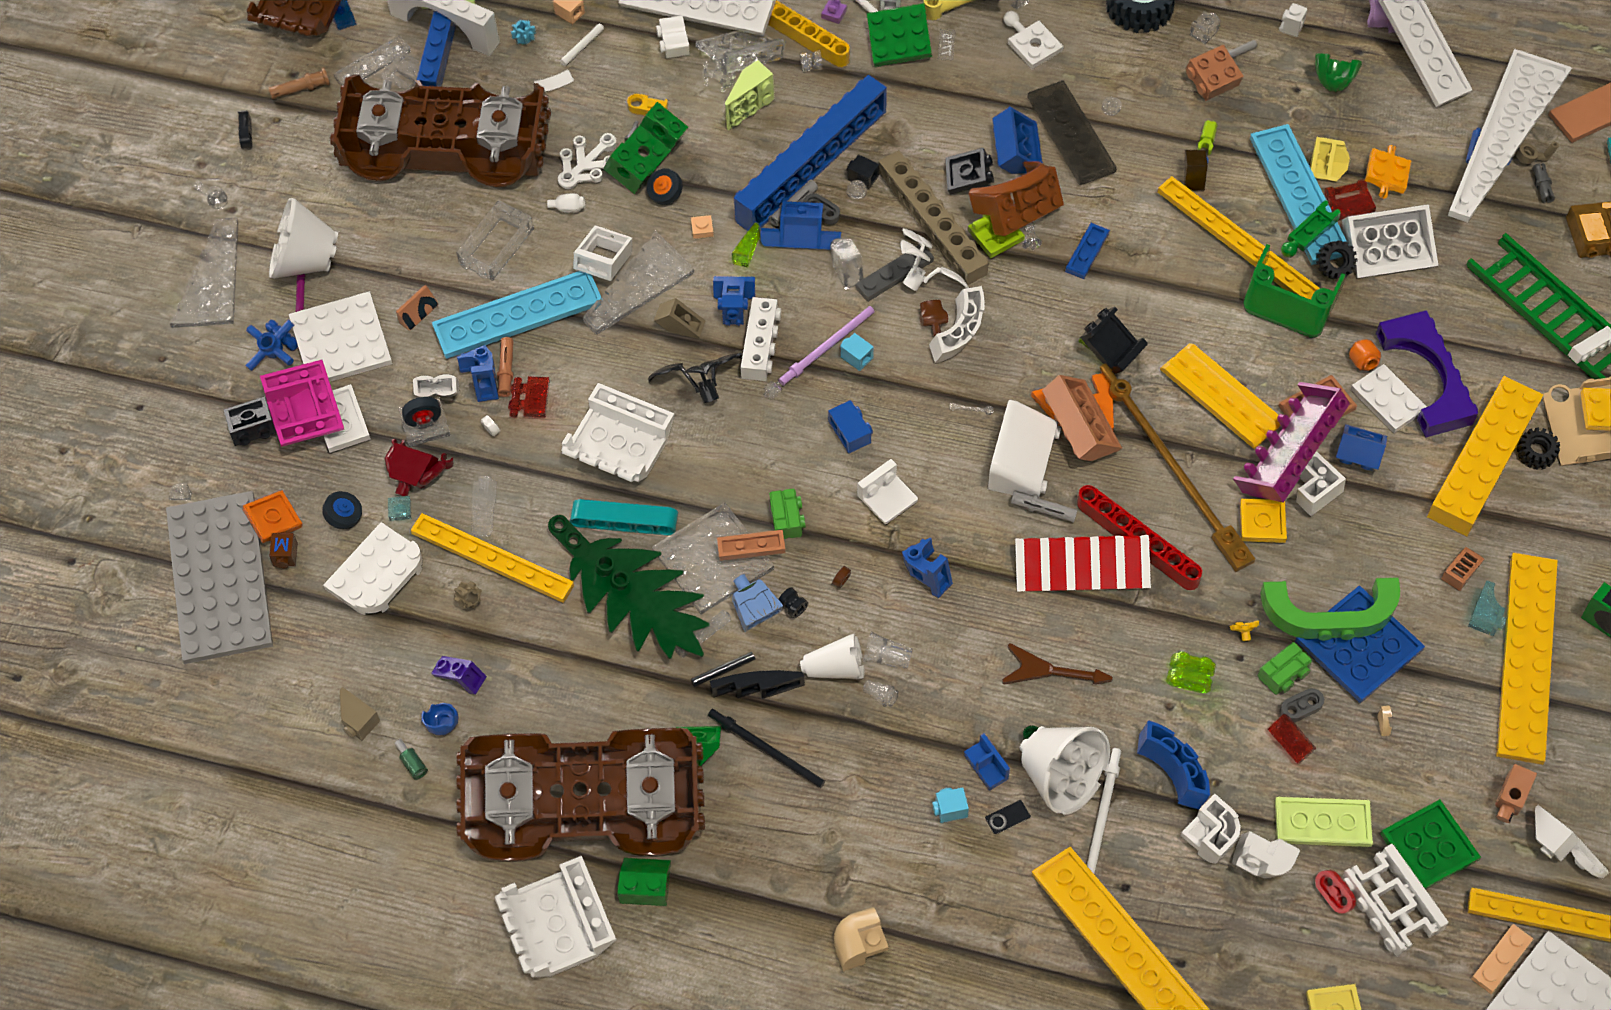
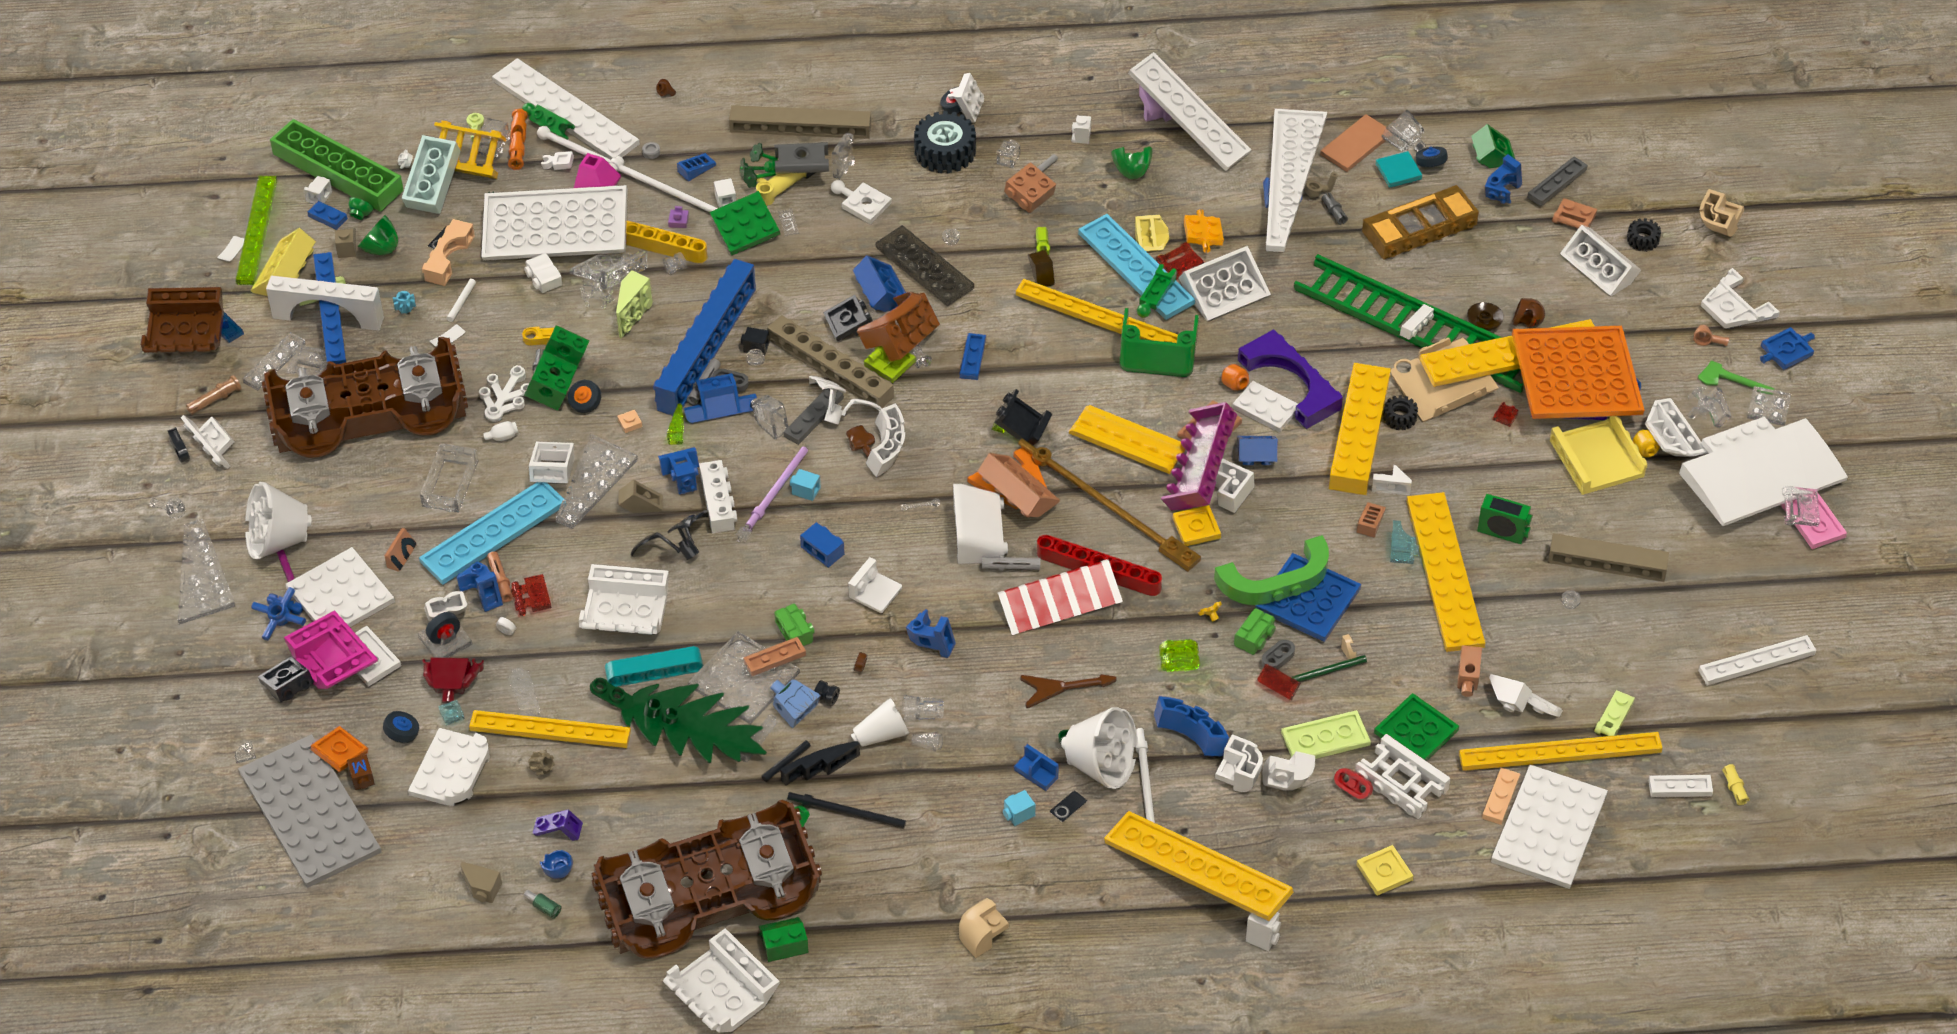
camera: 20 degrees left, 10 degrees down
black tyre [1316,240,1358,279] -> none
none -> white bracket [181,415,234,469]
none -> dark green piece [1291,655,1367,684]
none -> white slope [1372,465,1412,495]

